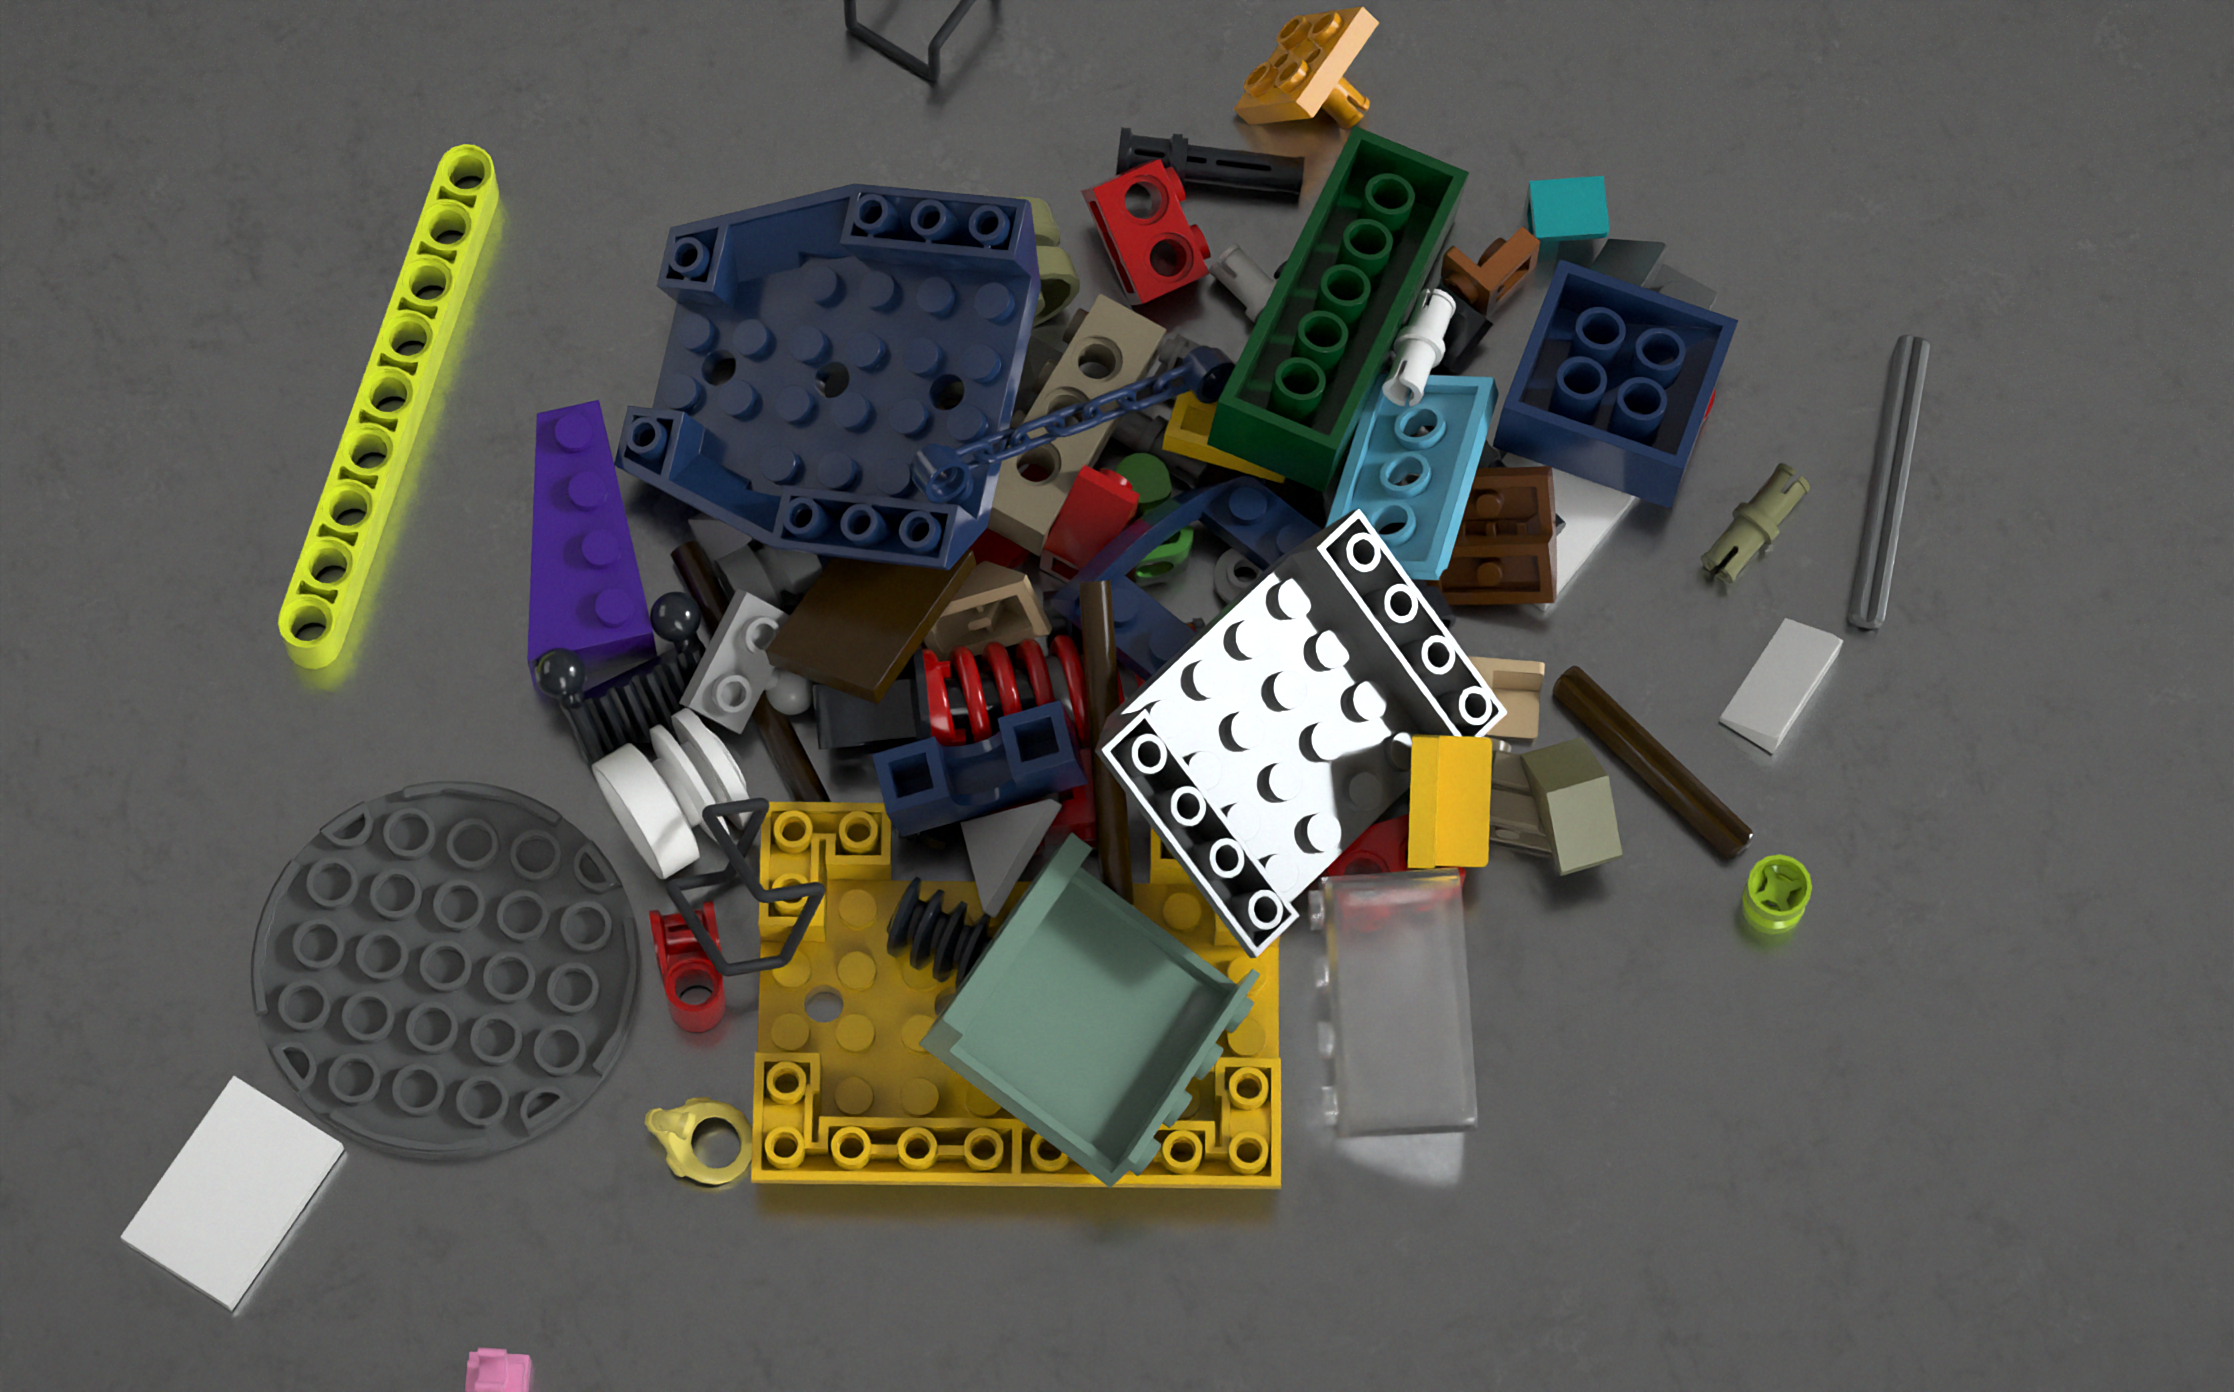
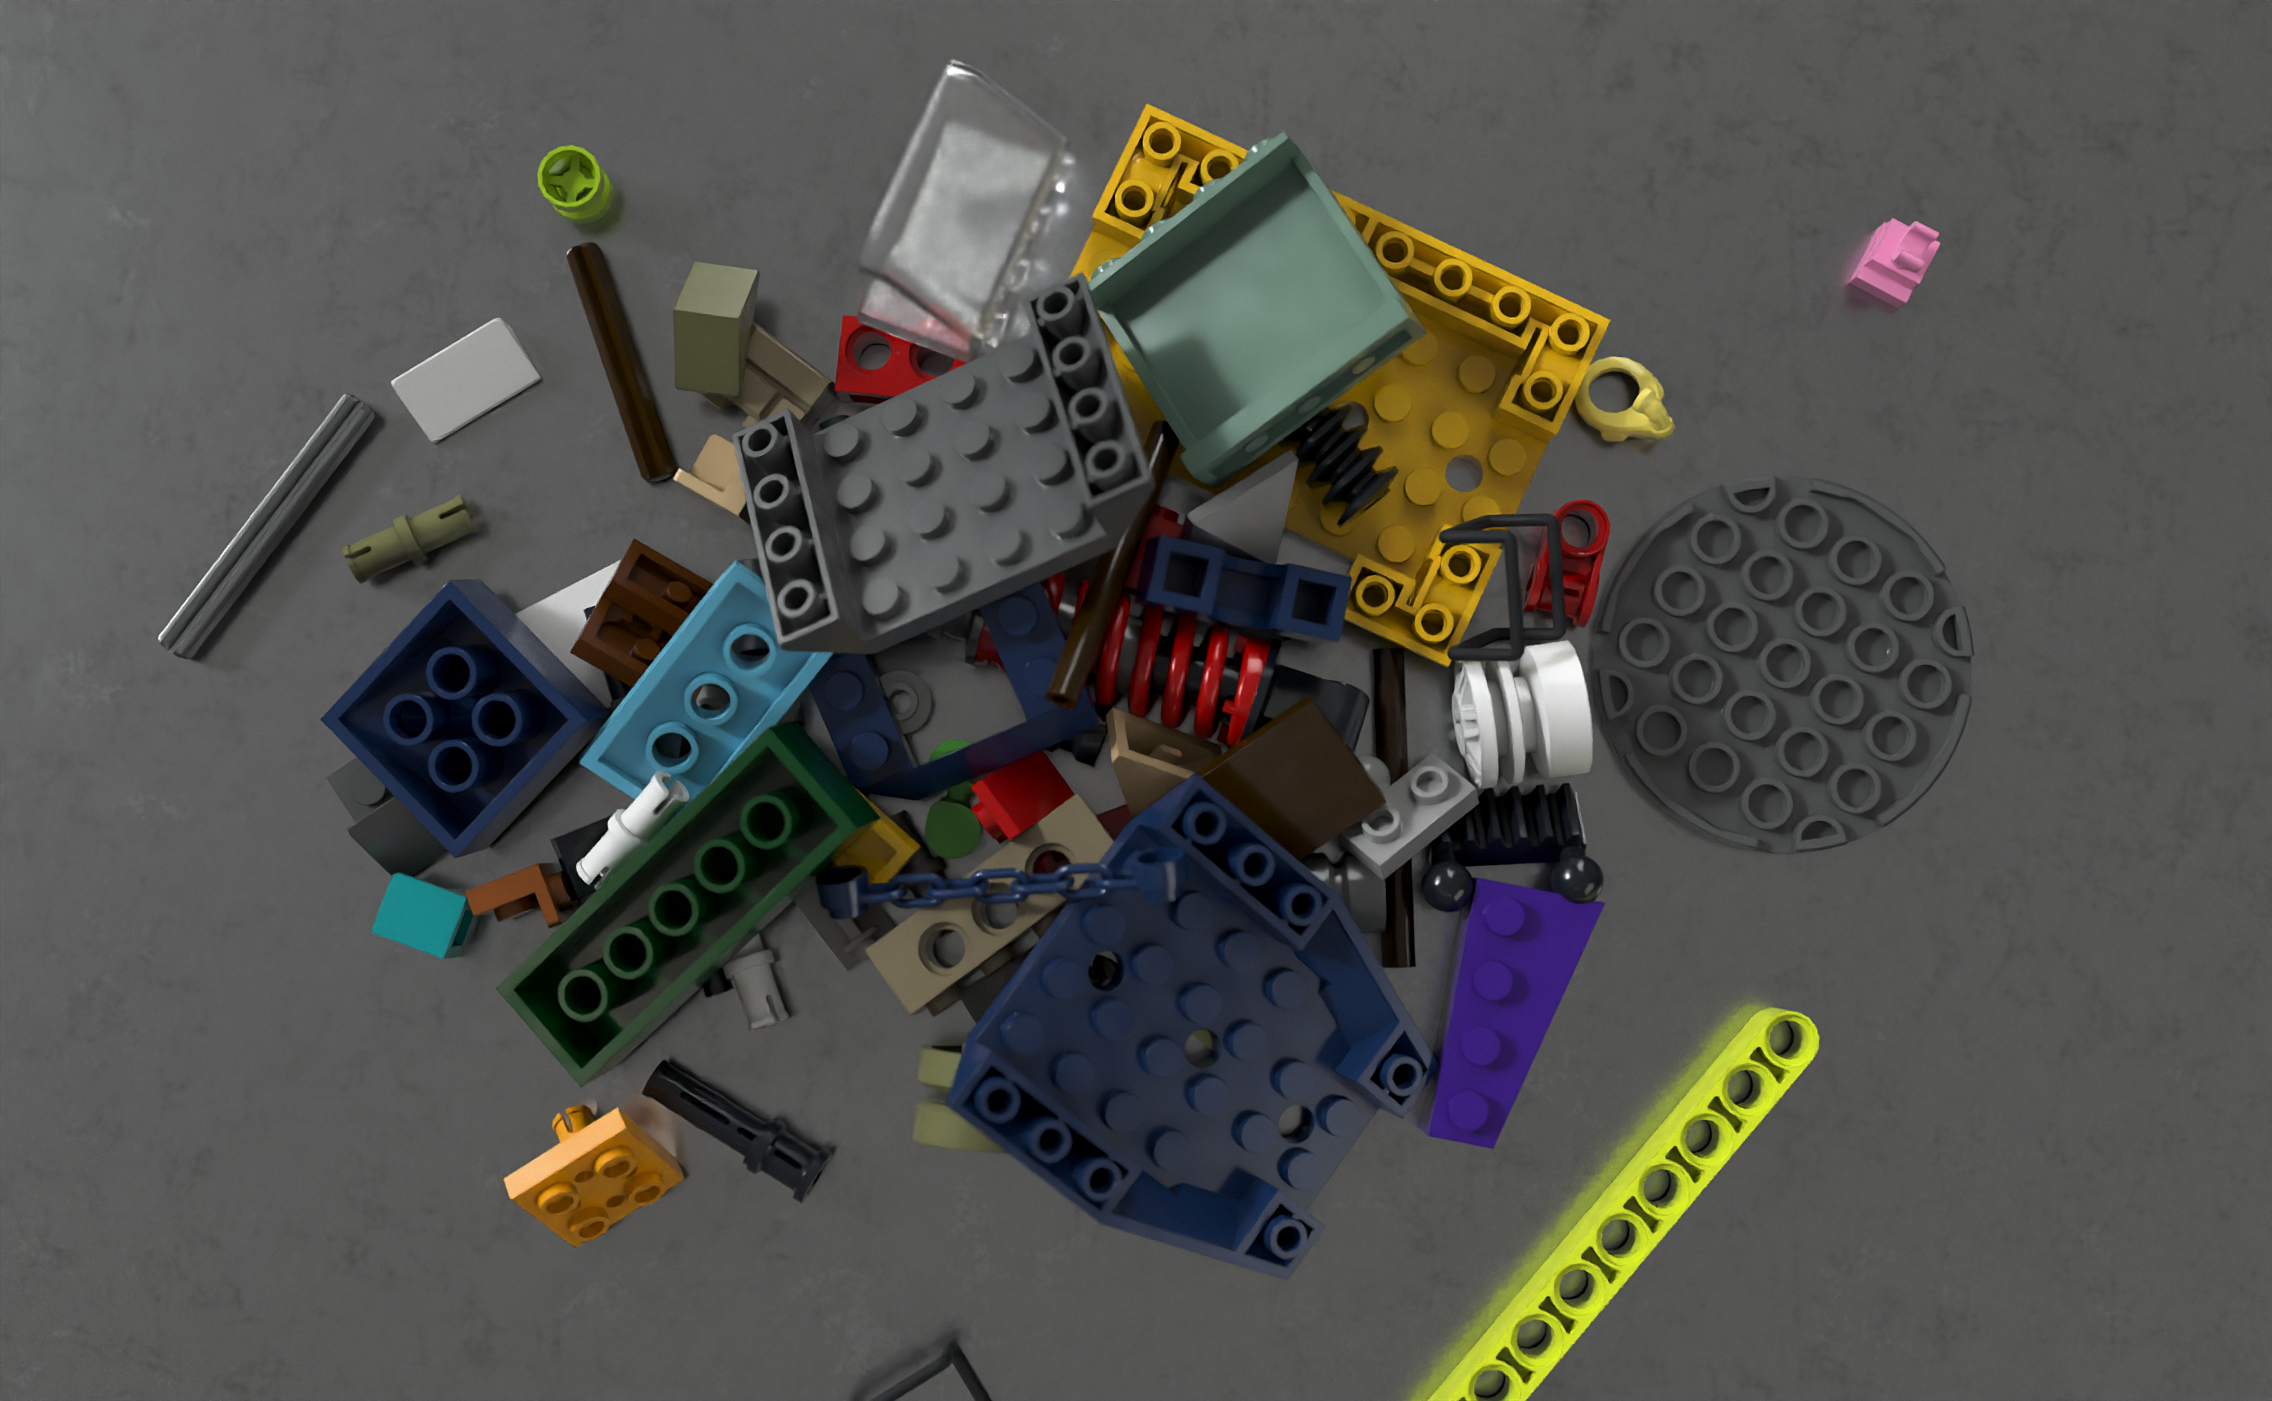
camera: 155 degrees left, 15 degrees up
white tile [120,1076,344,1311] -> none
red brick [1081,159,1211,305] -> none
yellow panel [1408,734,1493,869] -> none

